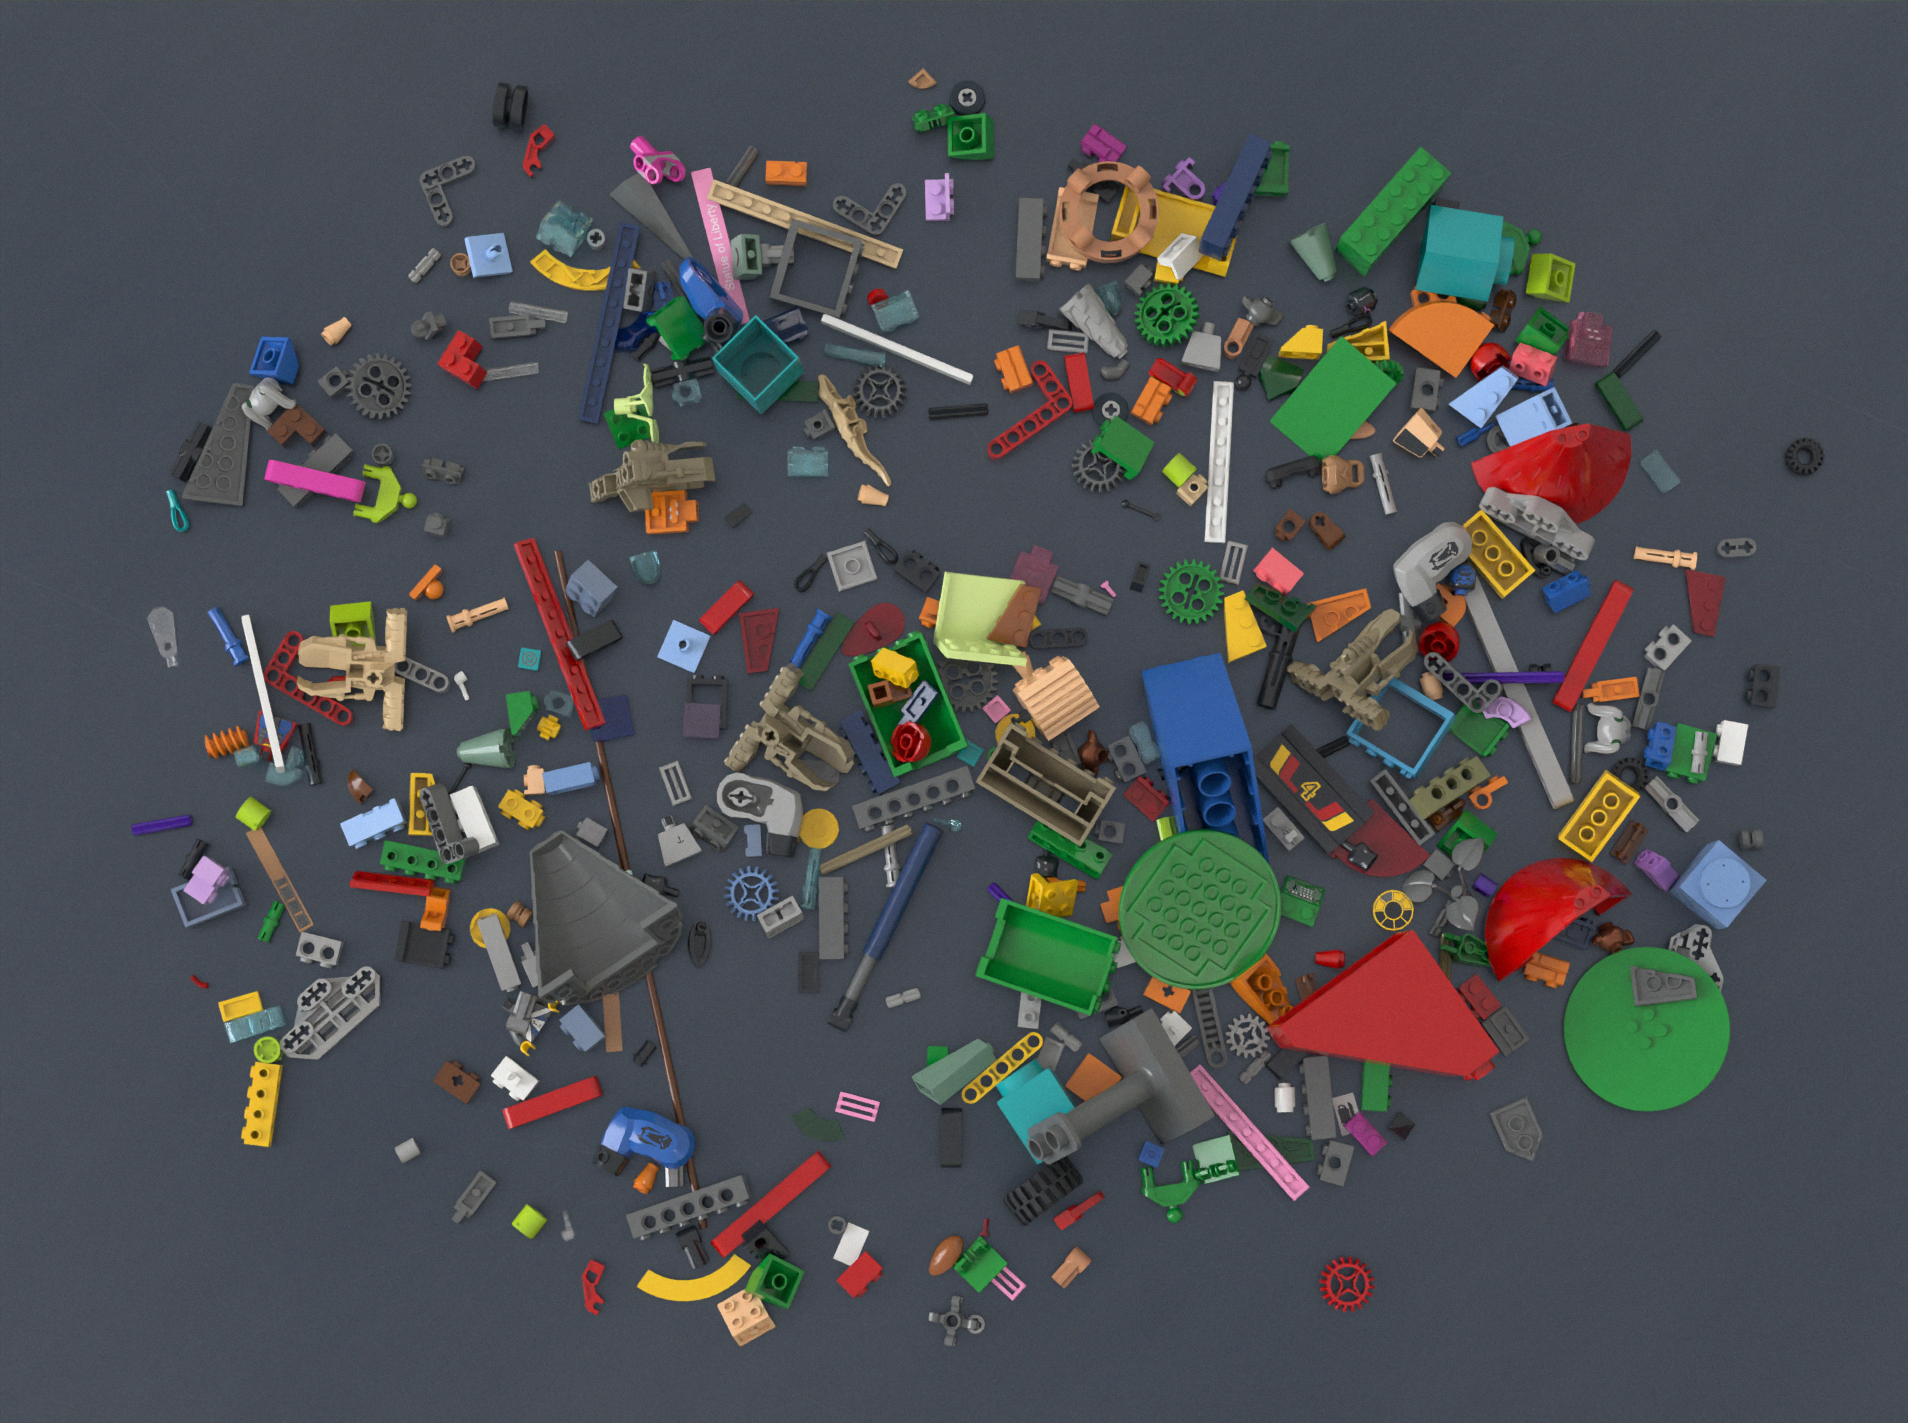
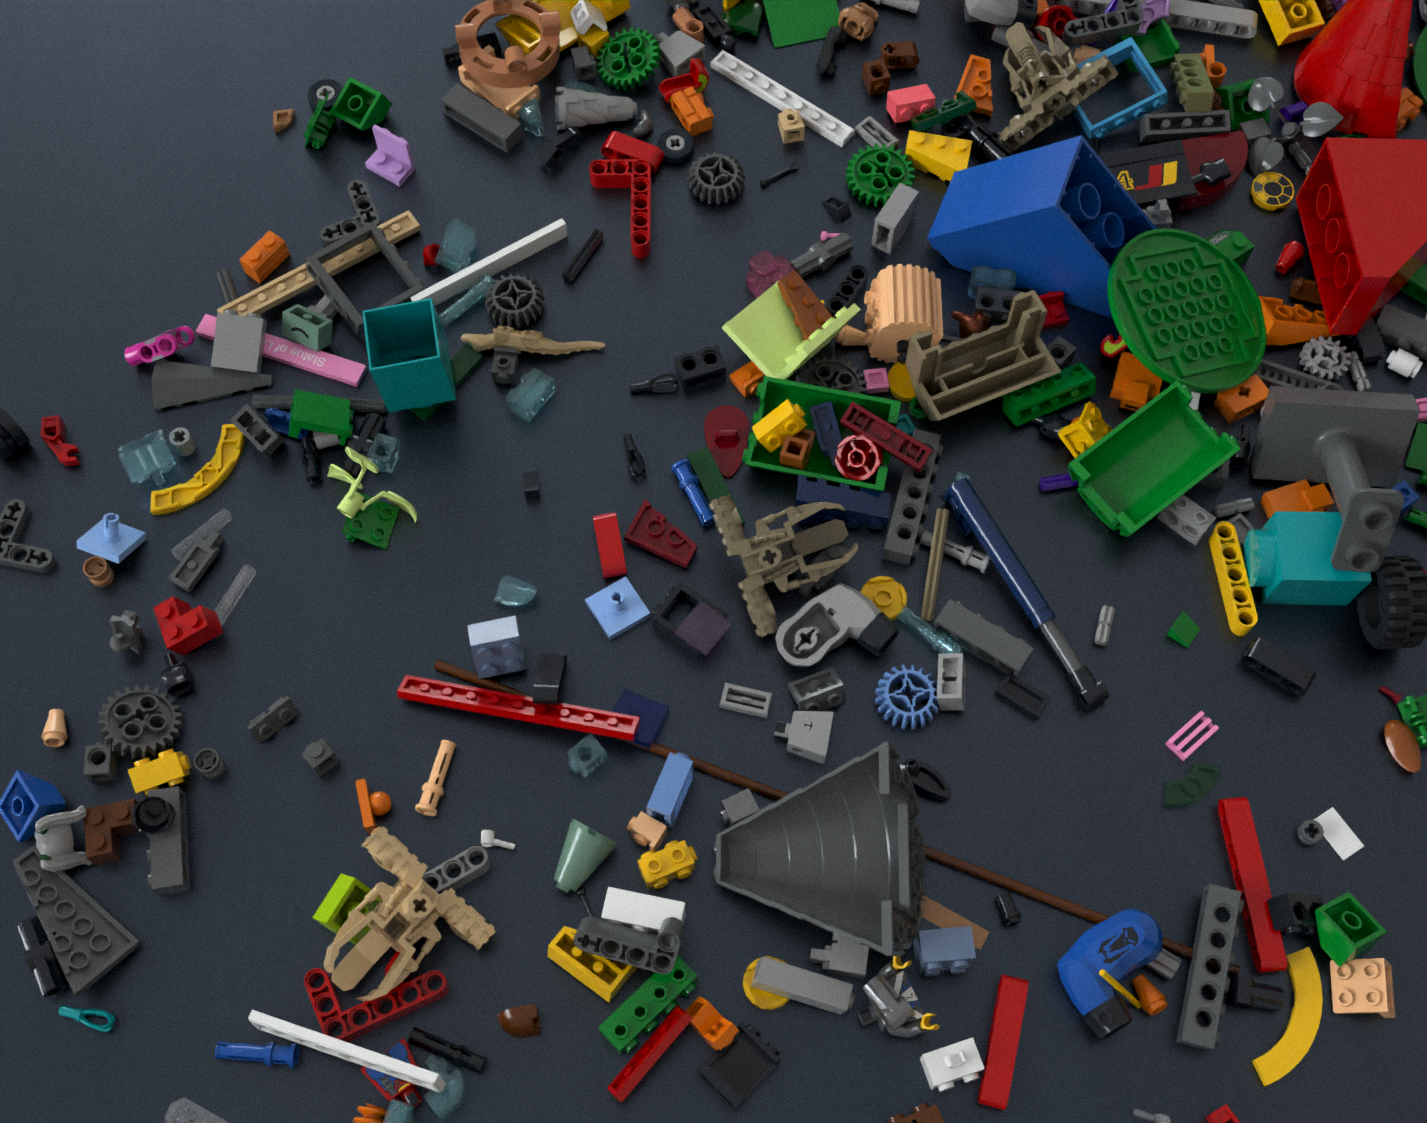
camera: 55 degrees left, 20 degrees down
dark pink beam [264,460,366,502] -> none
light blue wedge [340,798,408,849] -> none
lime connector [353,464,417,523] -> none
light grey axle [408,248,441,283] -> none
green slope [506,691,539,738] -> none
medium nougat wheel [506,900,533,928] -> none
teal tile [518,647,542,671] -> none
yellow gear [537,714,562,741] -> none
dark blue plate [578,222,640,424] -> none
dark tan piece [588,440,715,512] -> none
clear blue tile [615,311,658,350] -> none
orange piece [645,490,700,535] -> none
blue piece [679,257,743,344] -> none
sand blue piece [744,824,763,858] -> none
light grey tile [827,541,878,592] -> none
red brick [836,1251,883,1298] -> none
light nougat cone [857,484,889,506] -> none
sand green slope [912,1039,996,1105] -> none
orange brick [994,345,1033,394] -> none
light grey tile [1047,329,1089,354] -> none
magenta brick [1080,123,1127,162] -> none
green panel [1091,415,1155,480] -> none
lime piece [1156,816,1177,841] -> none
lime piece [1162,452,1197,488] -> none
none -> yellow brick [128,749,191,796]
none -> black hair [131,796,176,835]
none -> black piece [160,653,193,696]
none -> light grey brick [211,310,267,374]
none -> clear light blue brick [519,98,545,136]
none -> dark red brick [840,401,933,473]
none -> light grey brick [871,183,919,254]
none -> yellow axle [1099,969,1142,1009]

